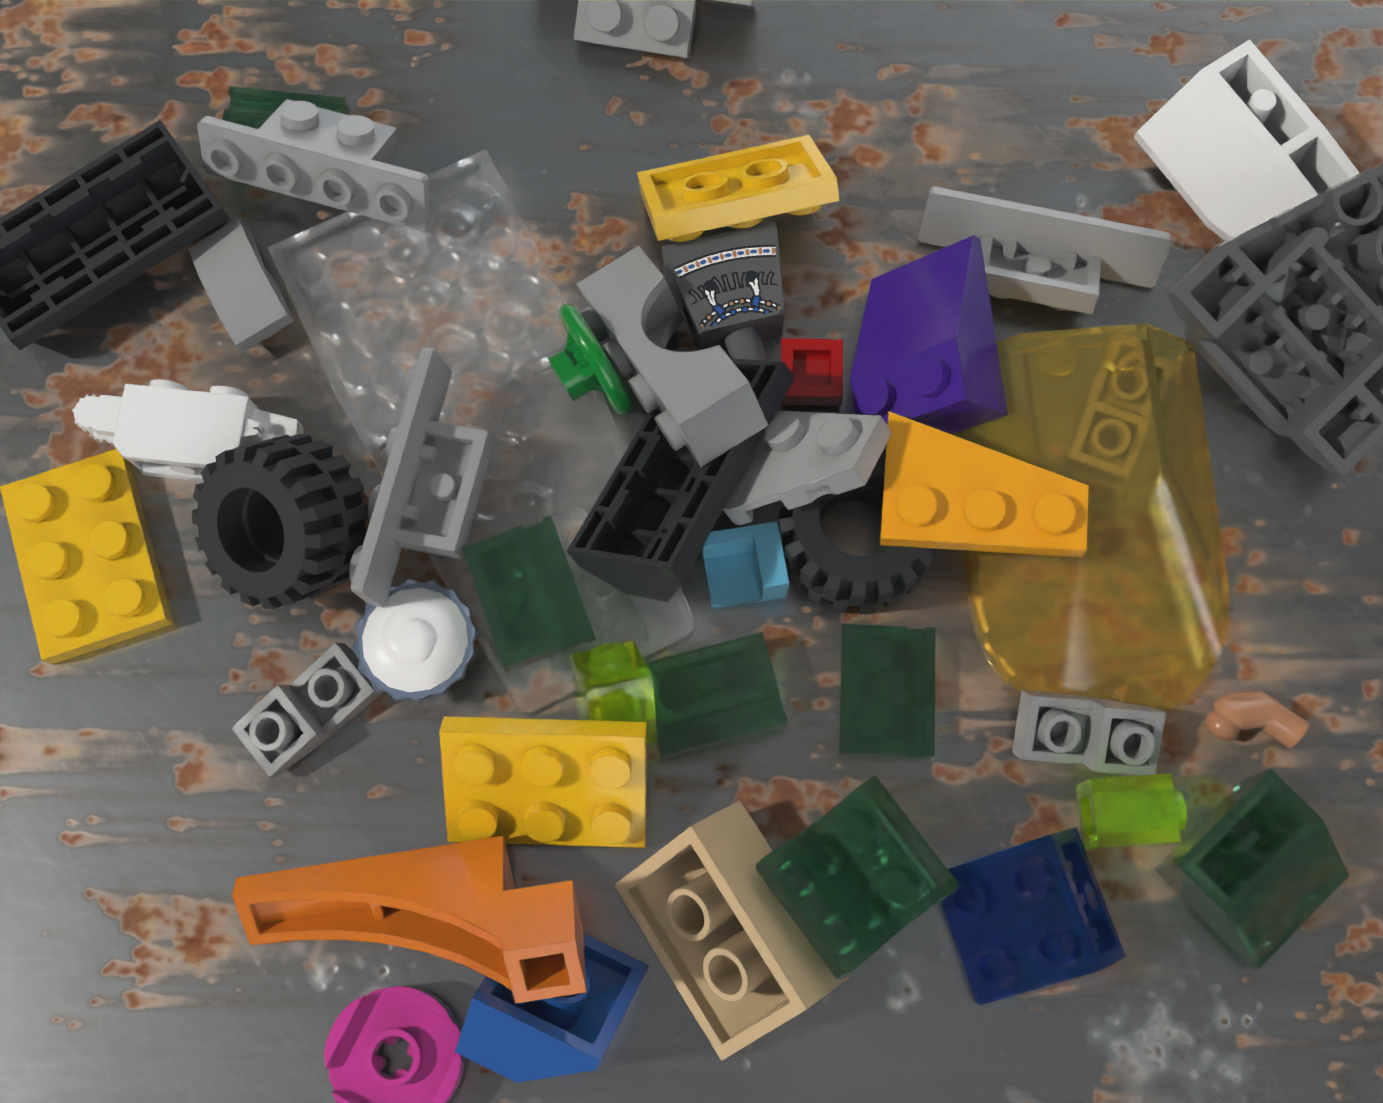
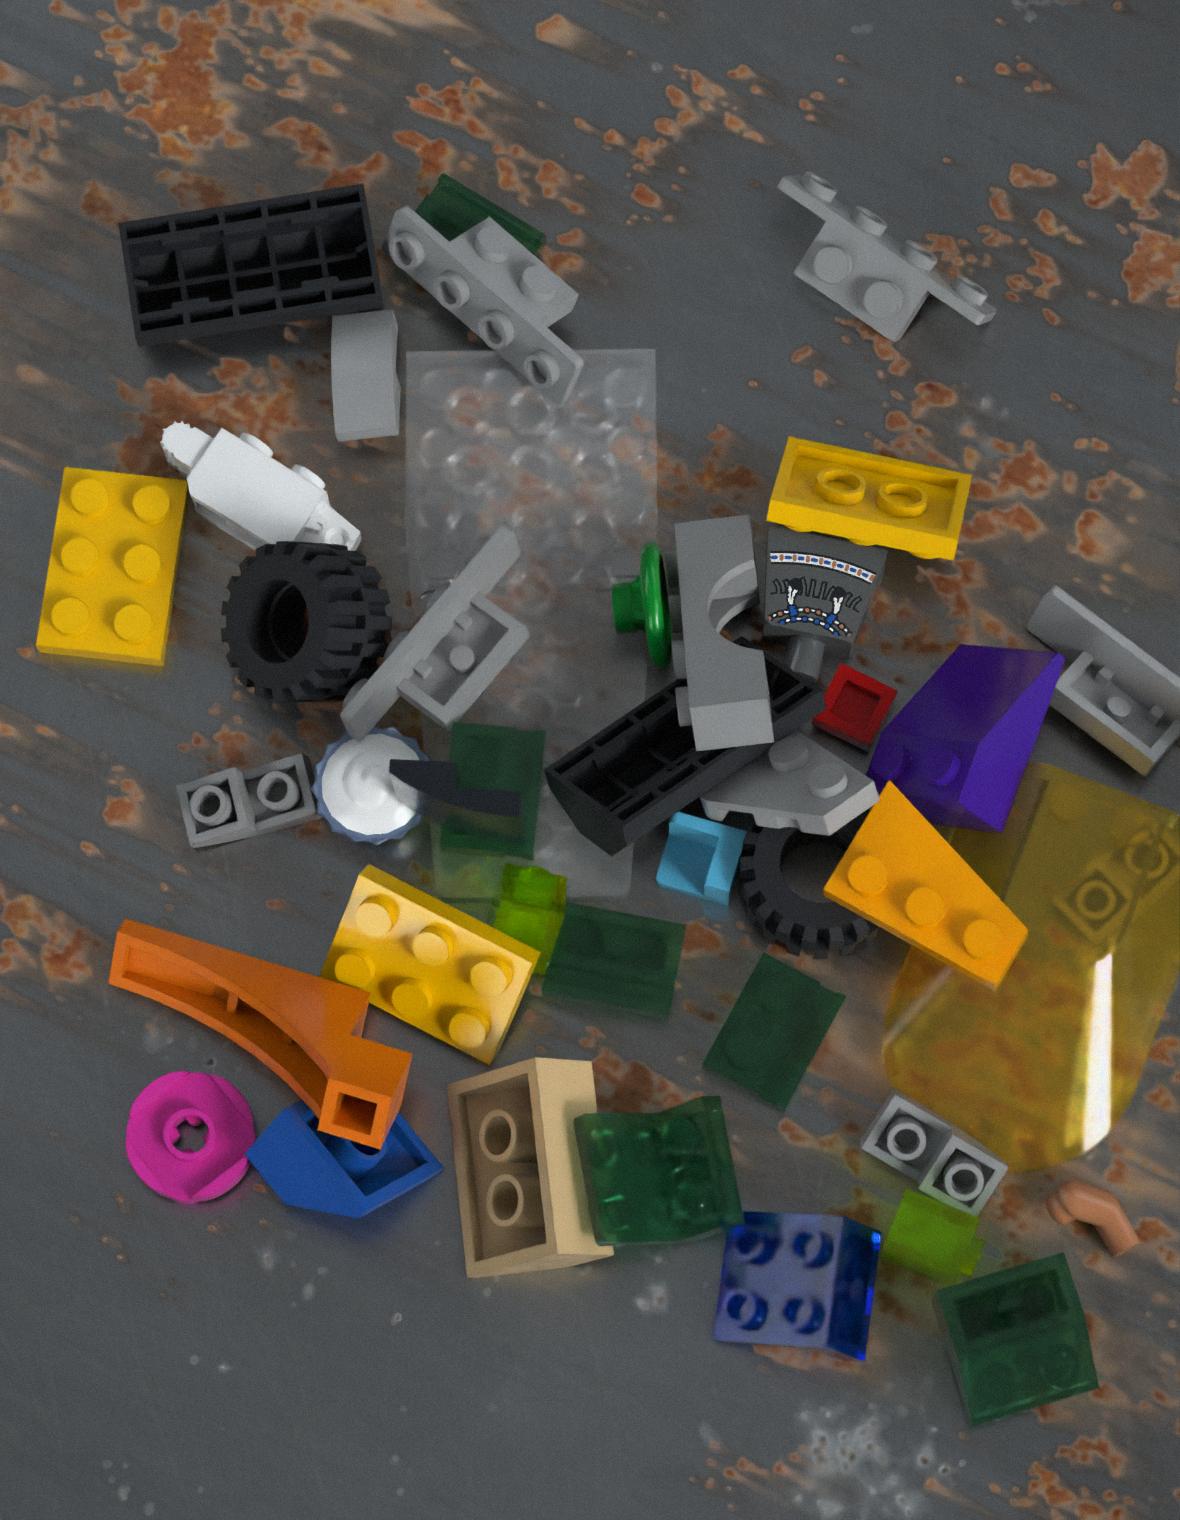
camera: 25 degrees right, 0 degrees up
none -> black slope [389,759,527,844]

